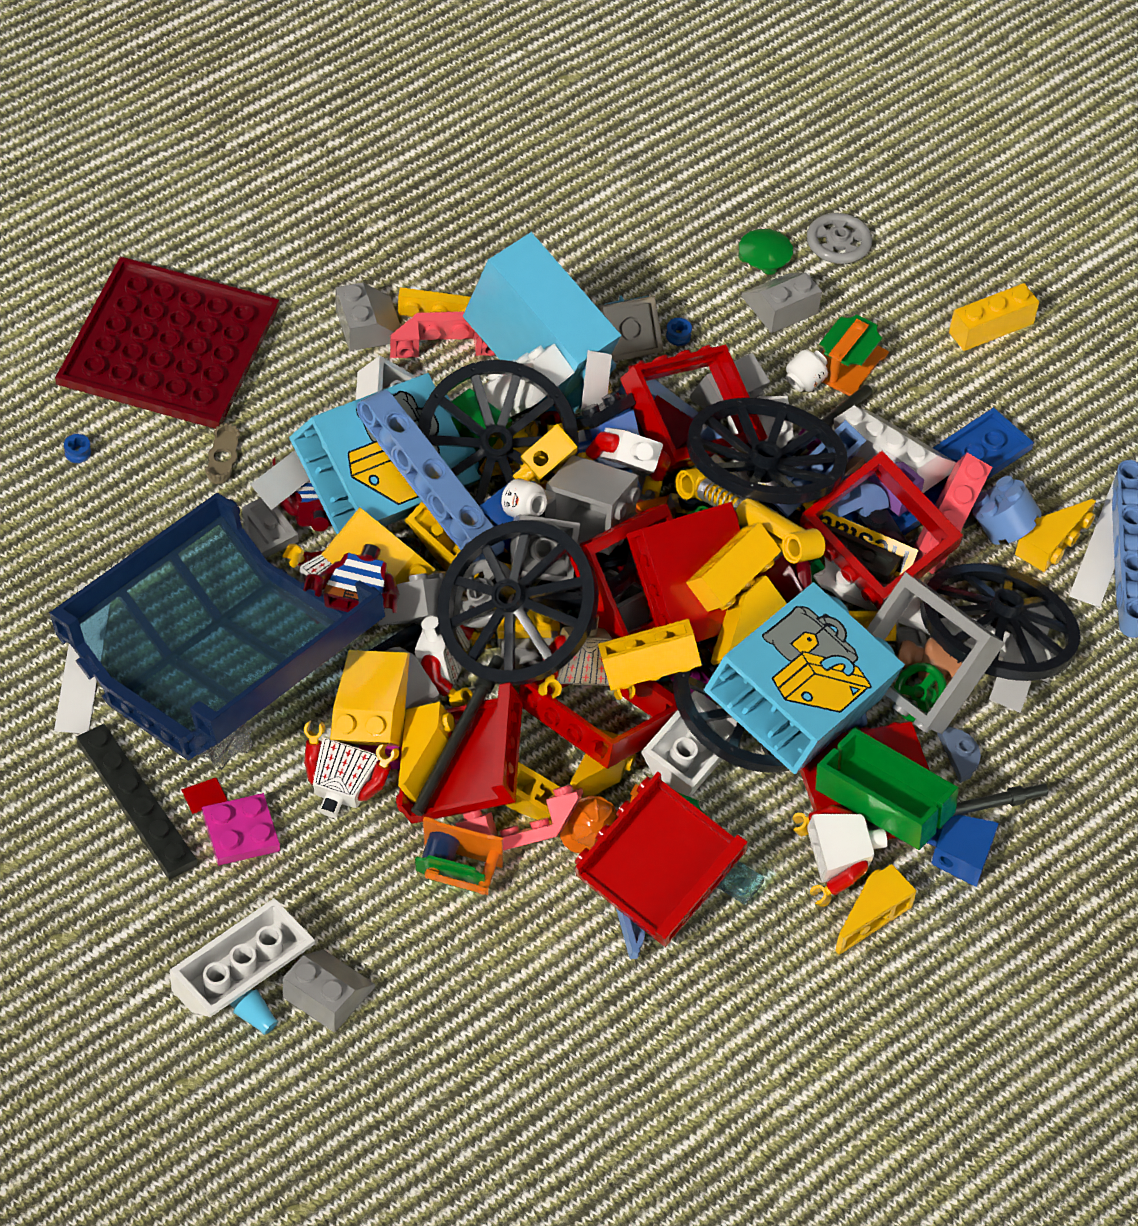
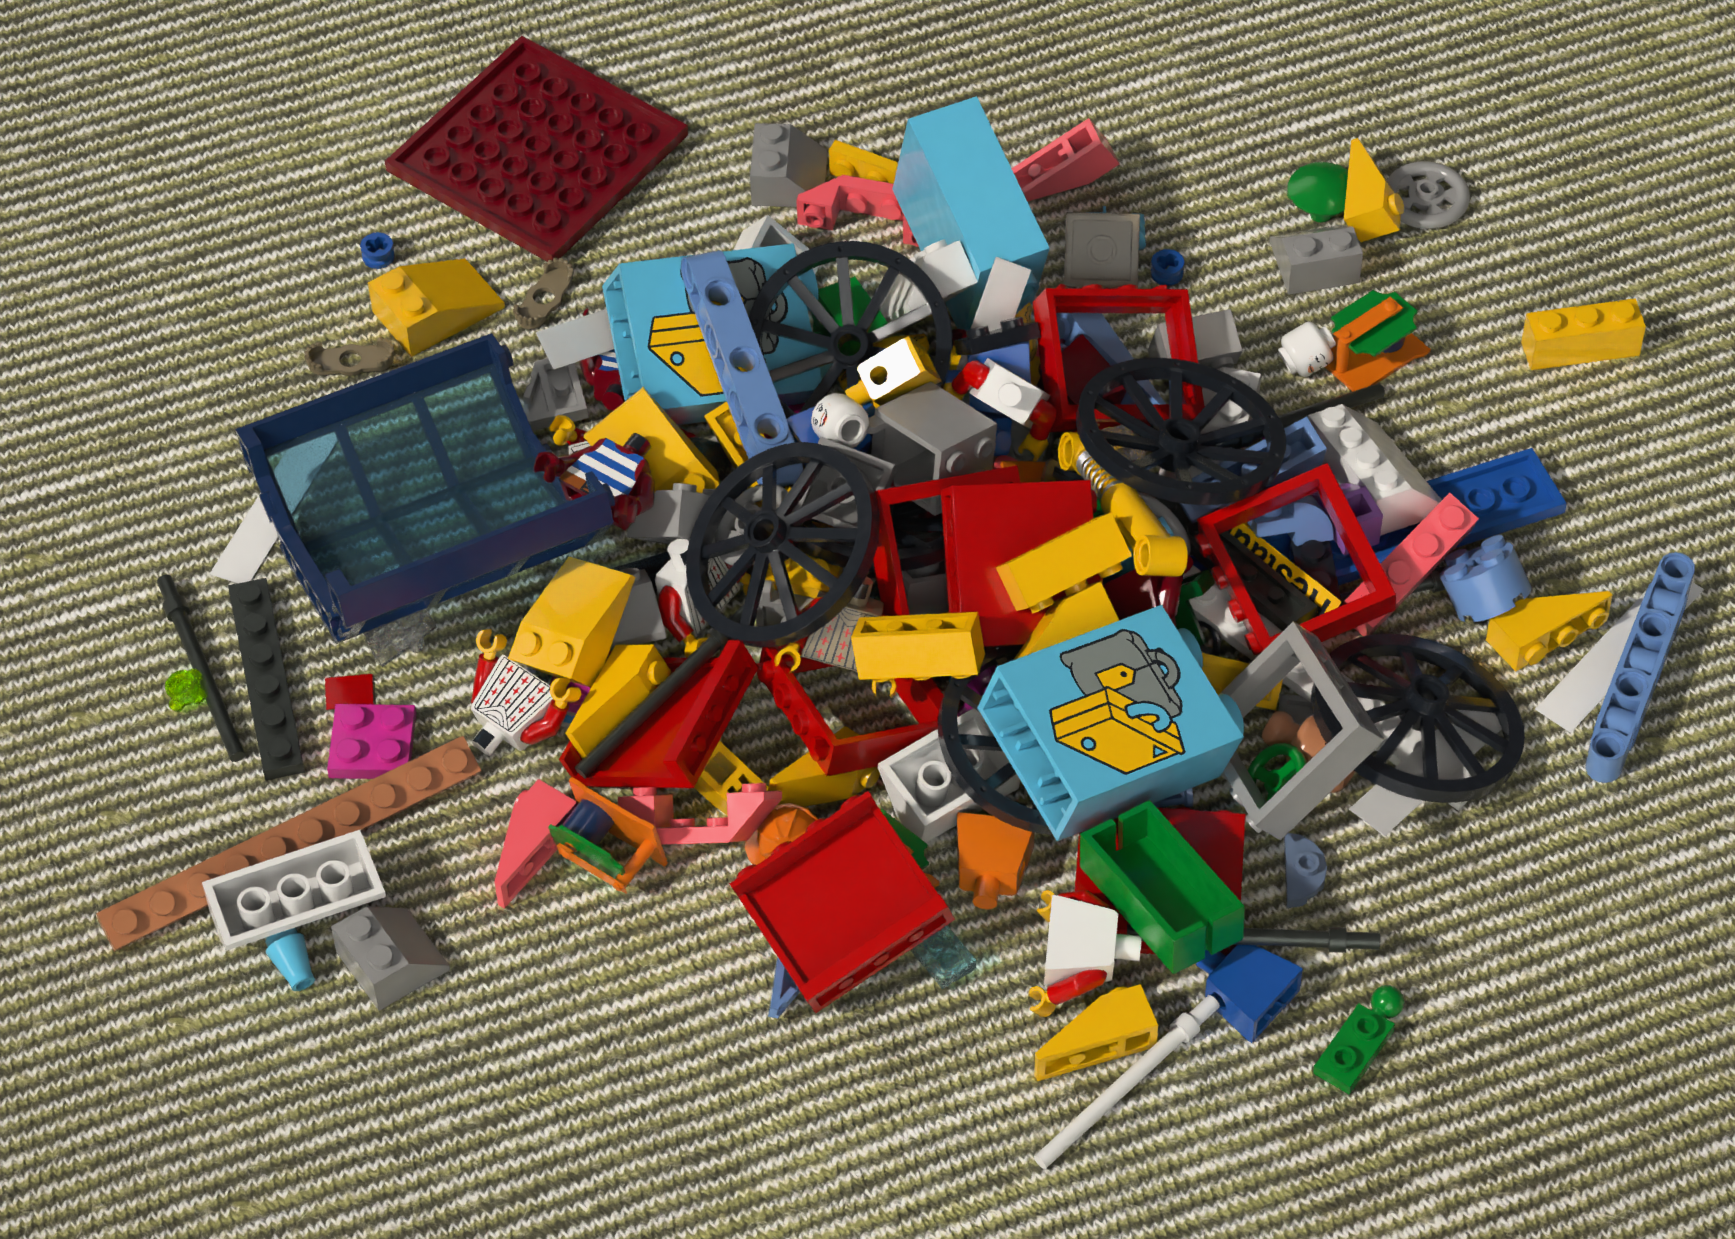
camera: 25 degrees right, 0 degrees up
none -> nougat plate [96,736,481,952]
none -> pearl dark grey bar [157,575,245,762]
none -> clear neon green plate [165,669,206,712]
none -> dark tan piece [304,337,394,376]
none -> yellow slope [368,258,505,357]
none -> coral slope [494,779,577,909]
none -> orange torso [957,812,1035,909]
none -> coral slope [1012,118,1120,202]
none -> white bar [1034,995,1220,1169]
none -> green plate [1313,985,1404,1095]
none -> yellow slope [1344,138,1404,243]

